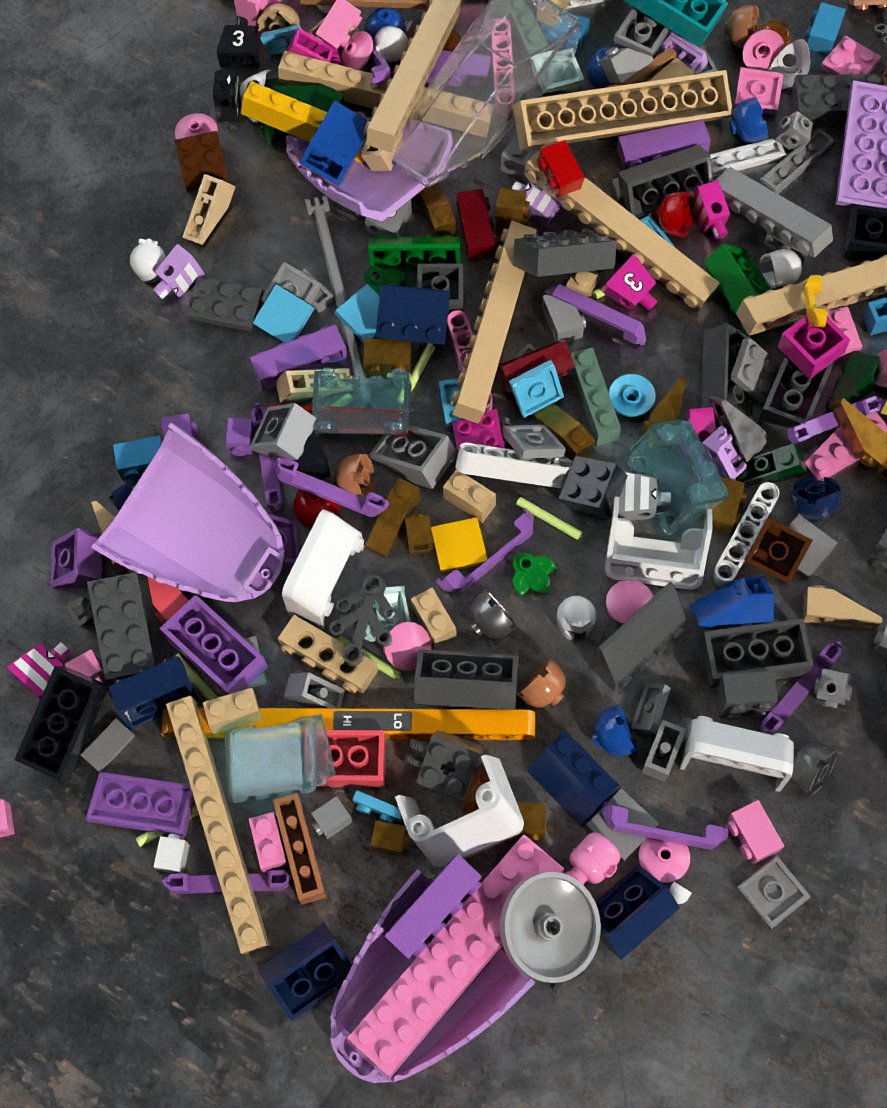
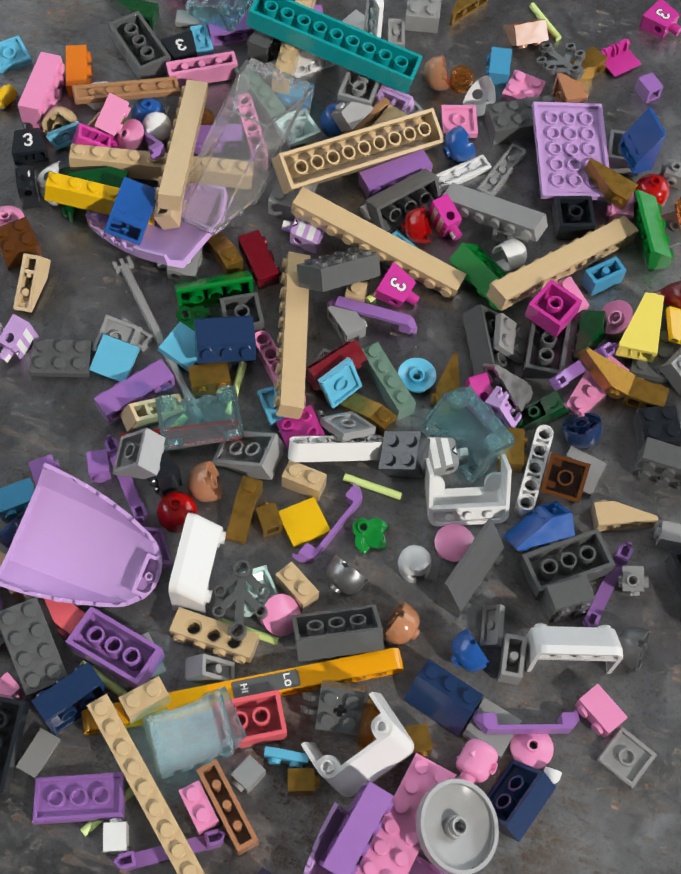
camera: 20 degrees left, 5 degrees down
medium lavender piece [274,457,389,517] -> none
pearl gold brick [495,188,530,232] -> none
red brick [537,140,585,198] -> none
bright pink dish [742,30,785,71] -> none
light grey brick [775,111,813,151] -> none
yellow bar [803,275,827,327] -> none

